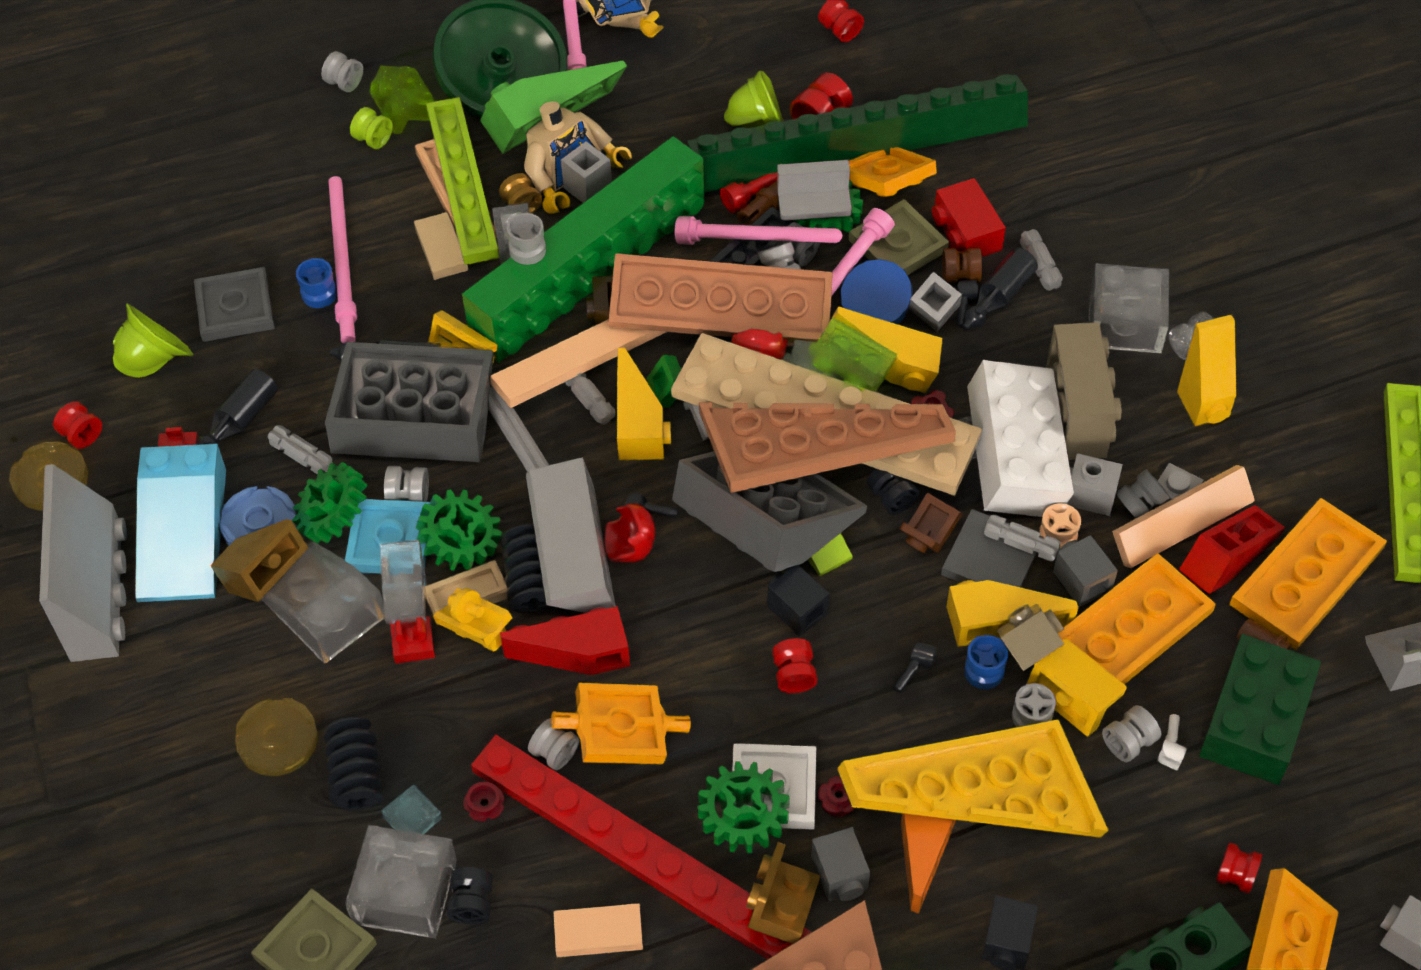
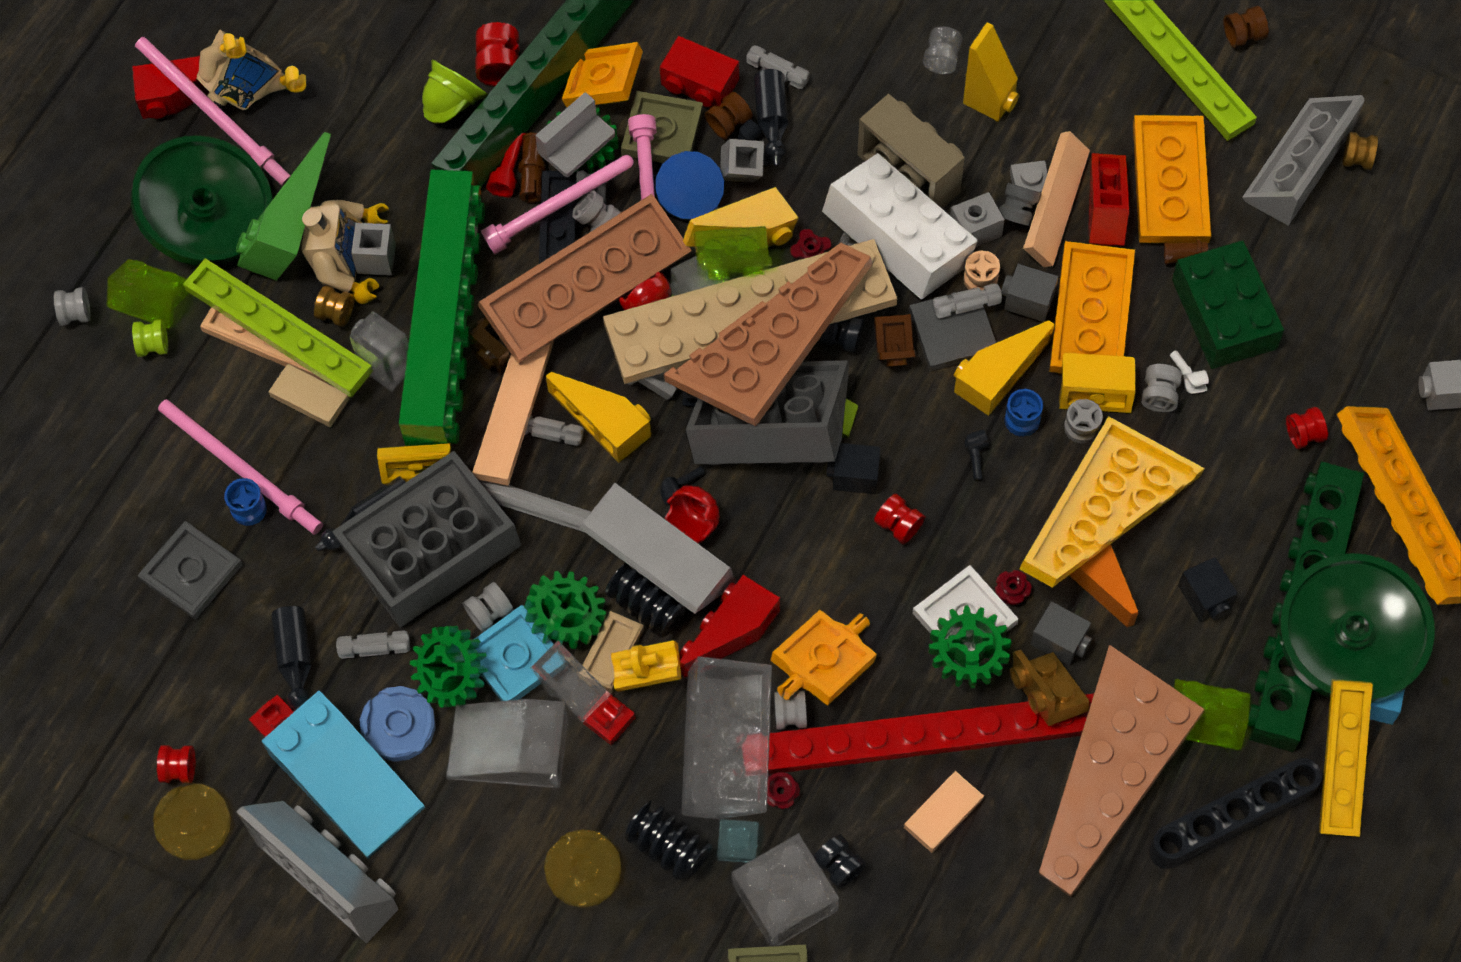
camera: 40 degrees left, 10 degrees up
lime piece [113,303,193,378] -> none
pearl gold slope [210,519,308,602] -> none
light grey wheel [506,213,546,265] -> none
green tile [646,355,682,408] -> none
dark tan brick [997,604,1064,671] -> none
clear brick [1089,263,1169,353] -> none
none -> clear slope [681,656,772,819]

